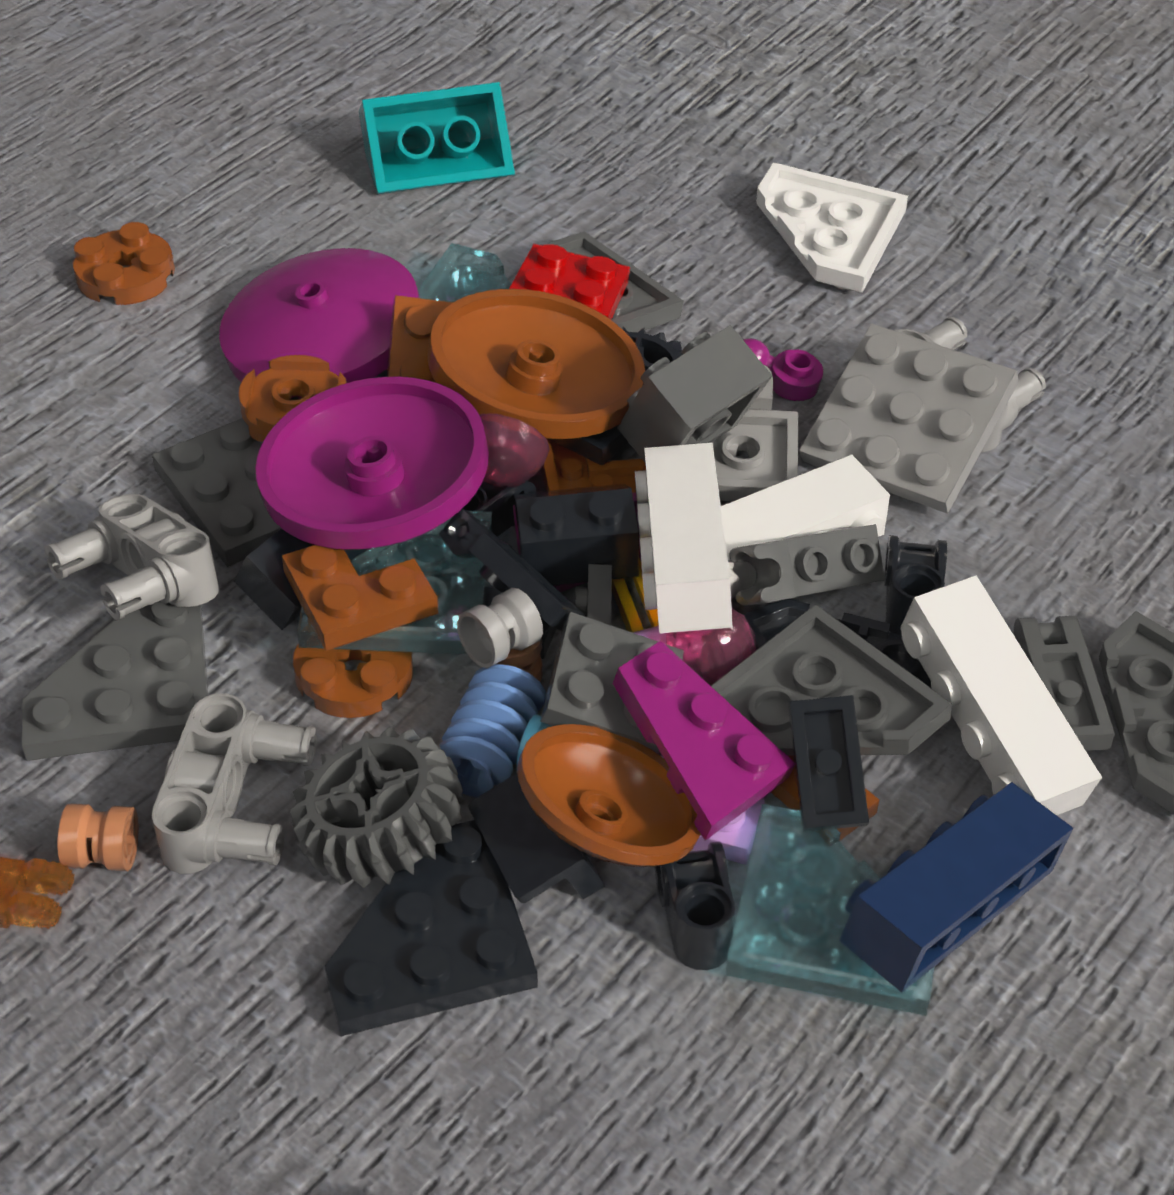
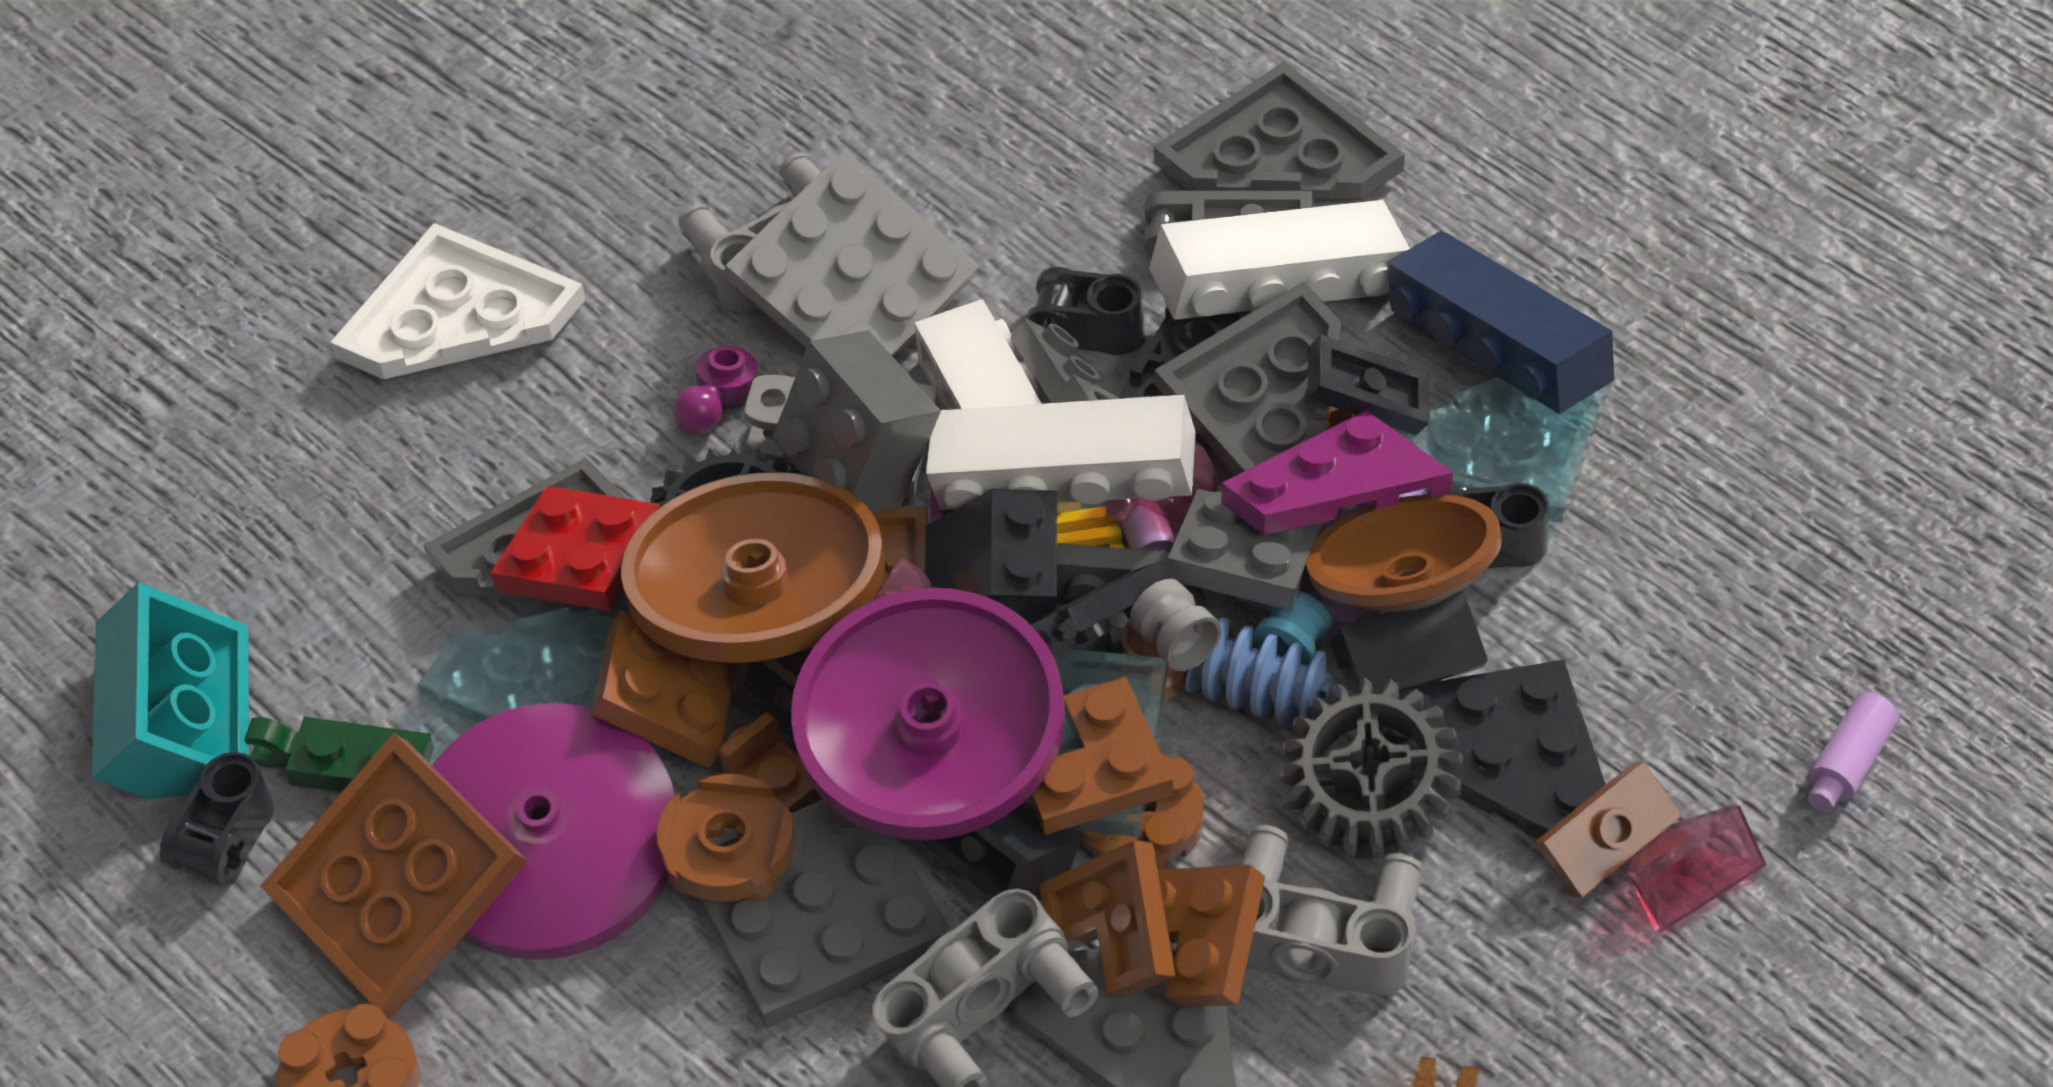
camera: 80 degrees left, 5 degrees up
nougat wheel [57,803,139,871] -> none
none -> black piece [159,752,274,886]
none -> dark green plate [244,717,434,792]
none -> dark orange plate [261,733,528,1018]
none -> dark orange plate [1039,840,1175,997]
none -> dark orange plate [1158,865,1265,1007]
none -> plate [1535,761,1682,897]
none -> clear pink slope [1627,805,1767,932]

